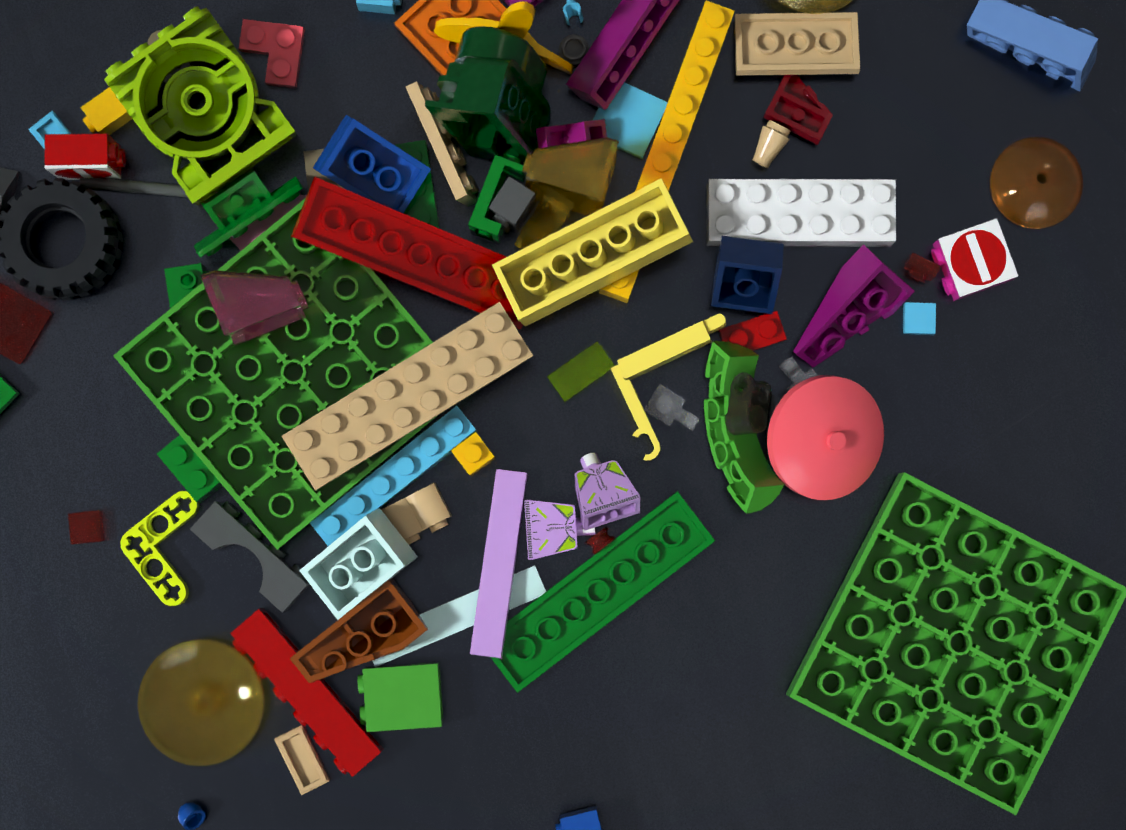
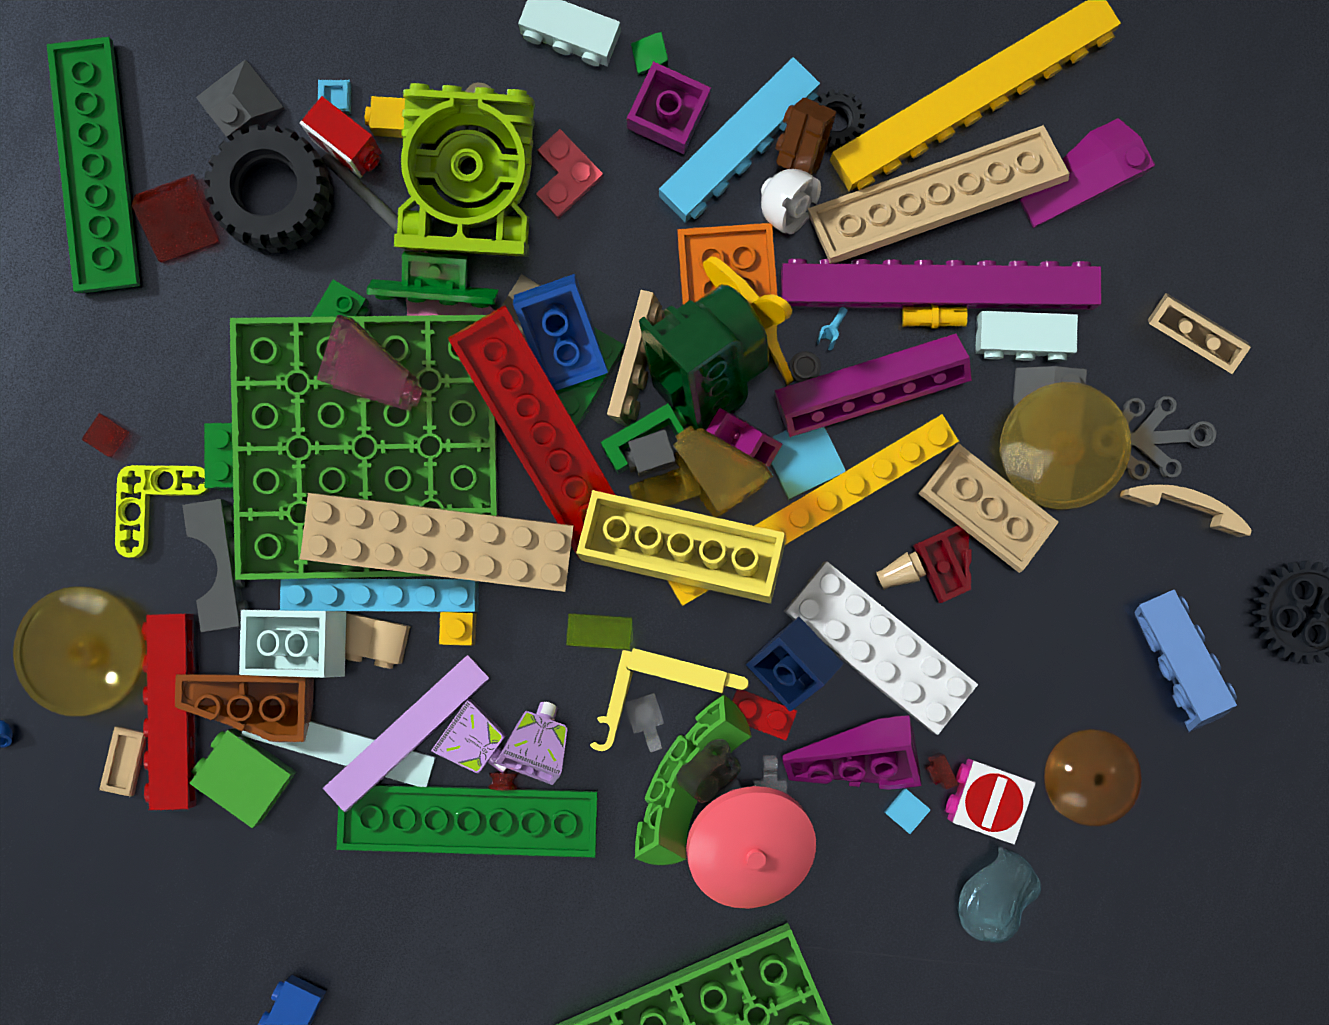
camera: 30 degrees right, 0 degrees up
none -> clear light blue piece [959,846,1041,943]

